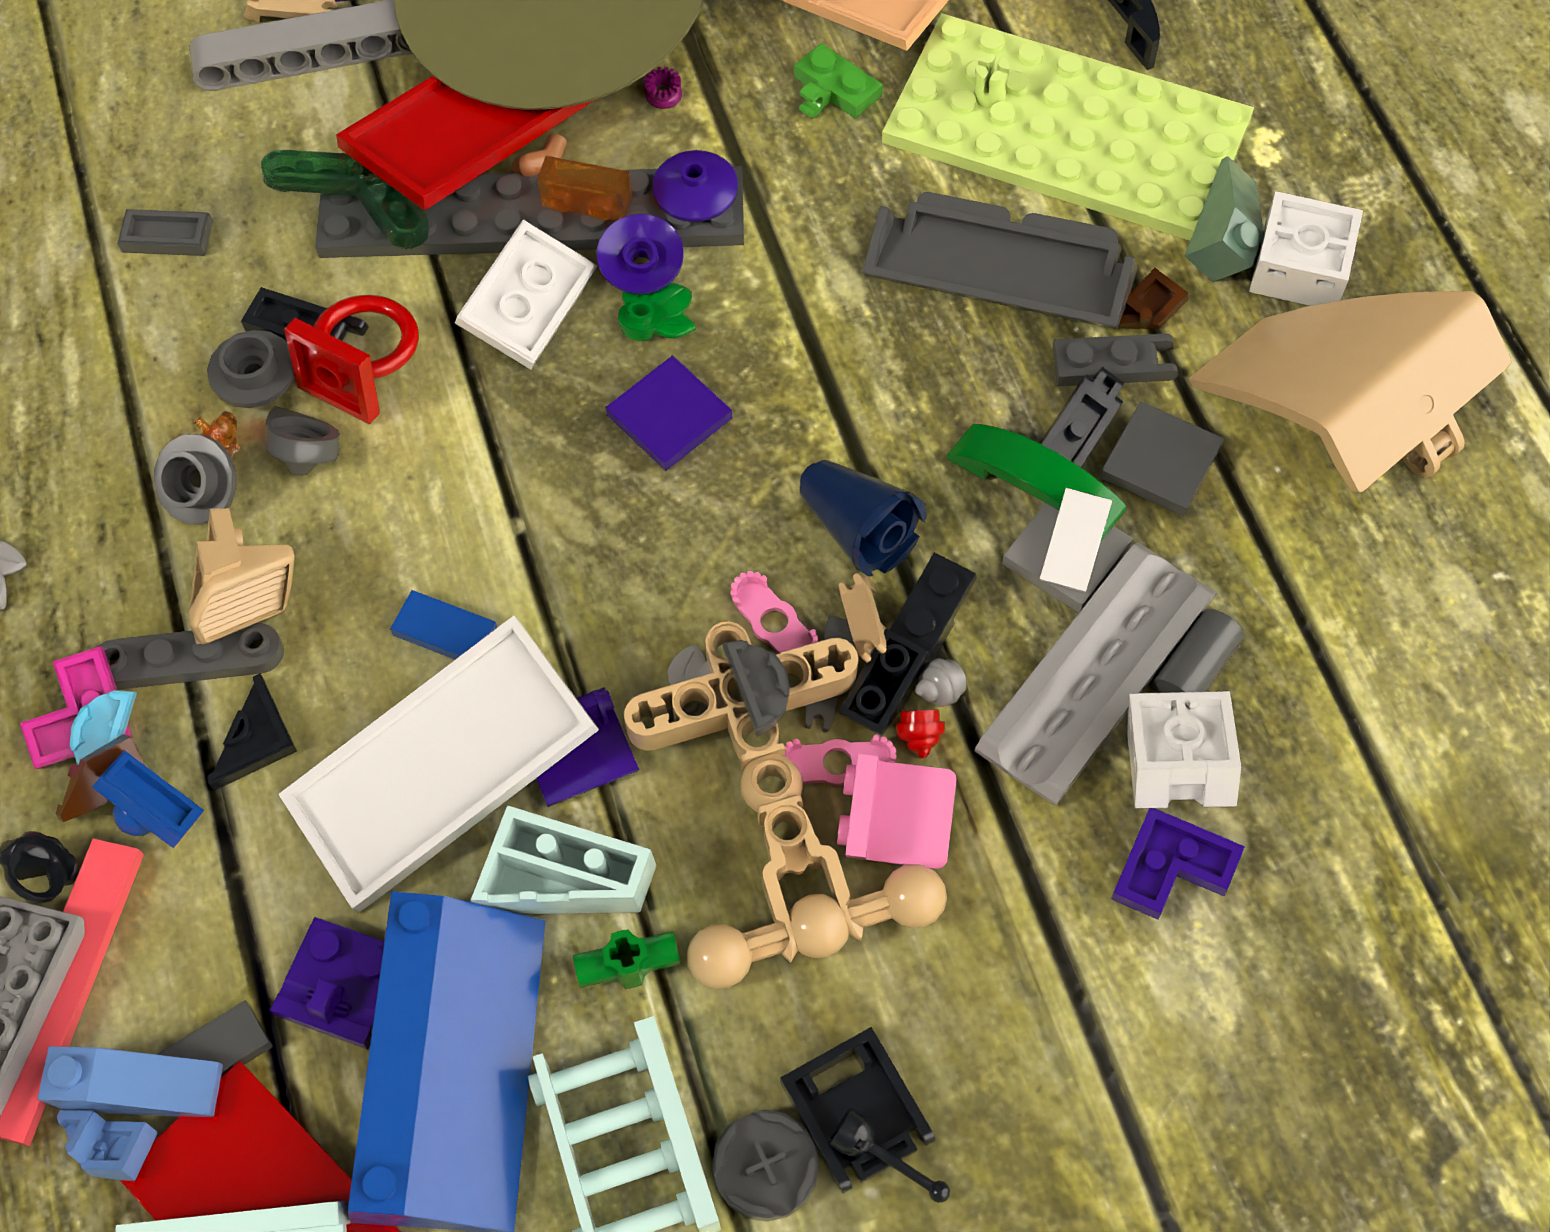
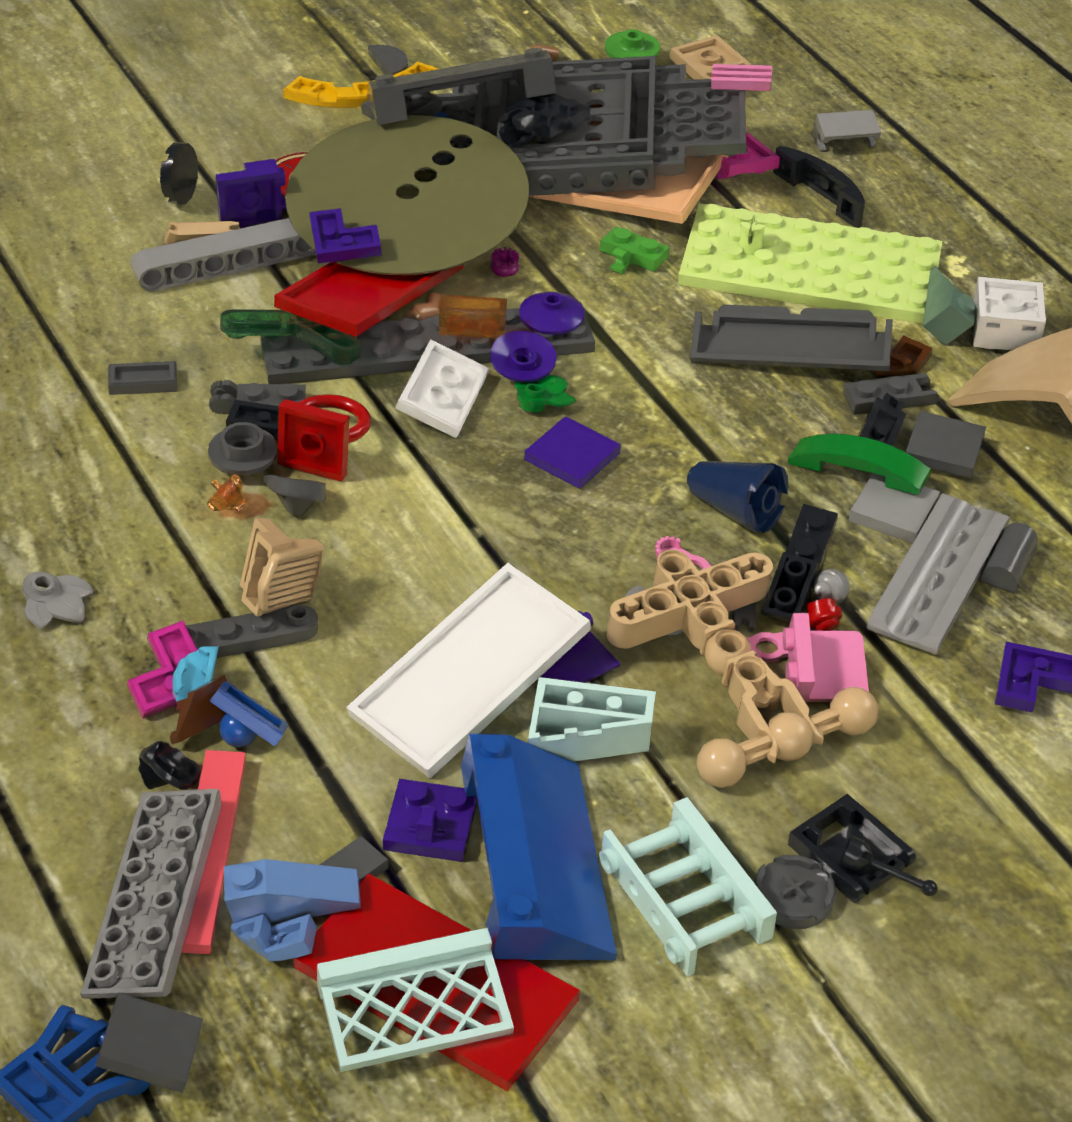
camera: 15 degrees left, 20 degrees down
dark grey piece [154,434,237,524] -> none
black tile [207,673,297,791] -> none
blue tile [390,590,498,660] -> none
green axle [573,929,681,989] -> none
dark grey tile [723,640,790,737] -> none
tan piece [839,573,887,663] -> none
white tile [1040,488,1112,593] -> none
white piece [1127,691,1241,808] -> none
none -> dark grey hinge [209,380,306,414]
none -> dark purple plate [309,208,382,264]

